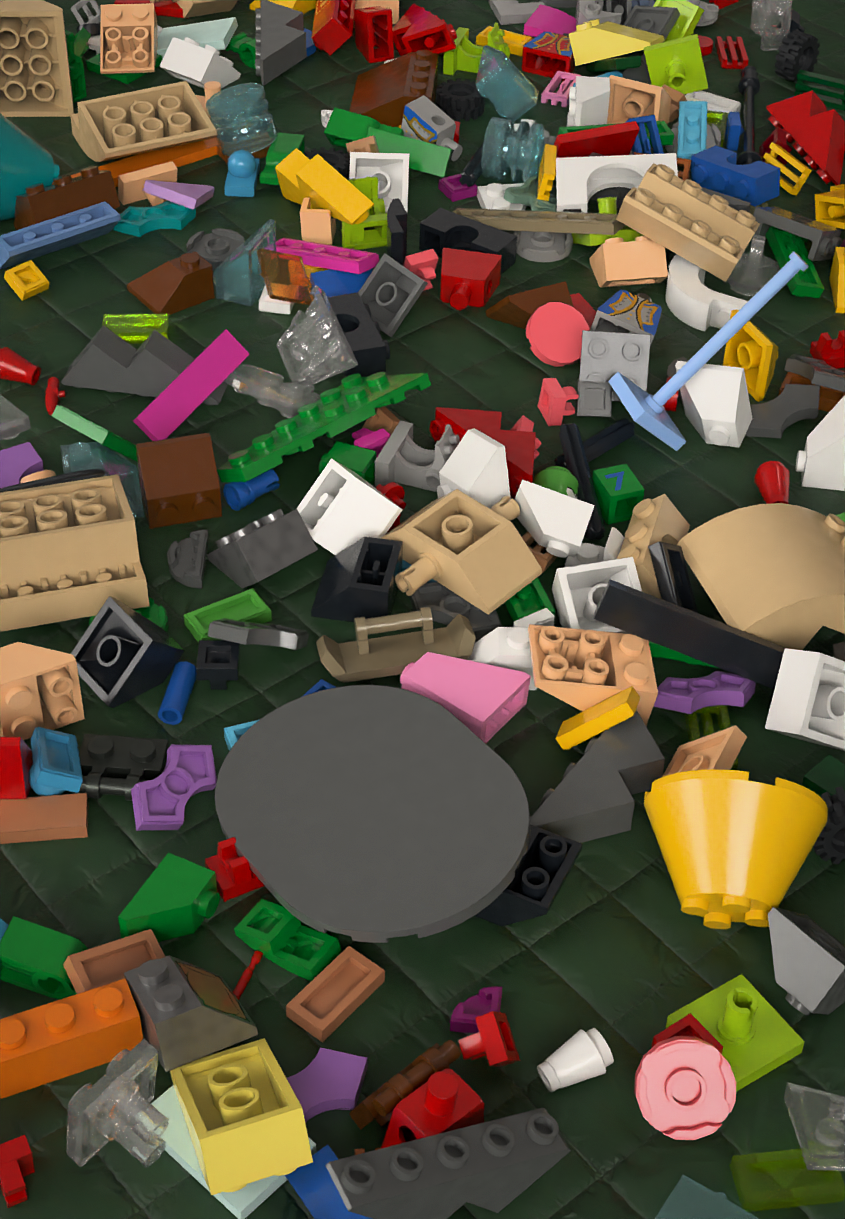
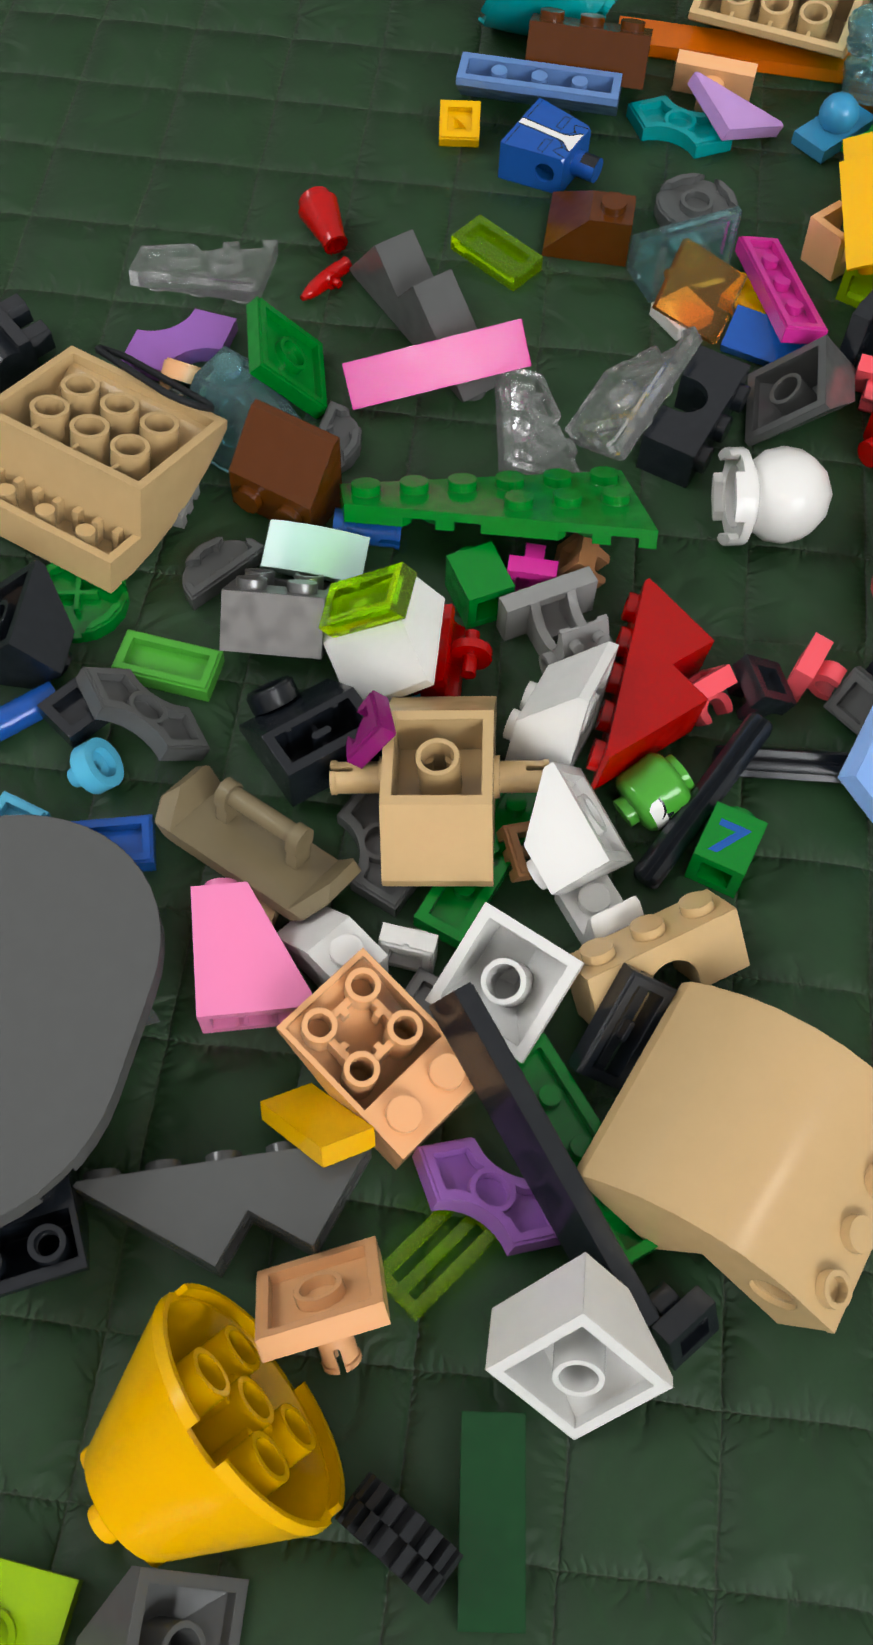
camera: 45 degrees right, 20 degrees up
none -> medium azure tile [67,737,124,794]
none -> black tile [246,675,300,716]
none -> light aqua slope [260,519,370,588]
none -> clear neon green tile [318,562,417,638]
none -> magenta tile [346,690,396,769]
none -> blue torso [498,98,603,193]
none -> white tile [711,446,833,546]
none -> black tile [727,654,797,721]

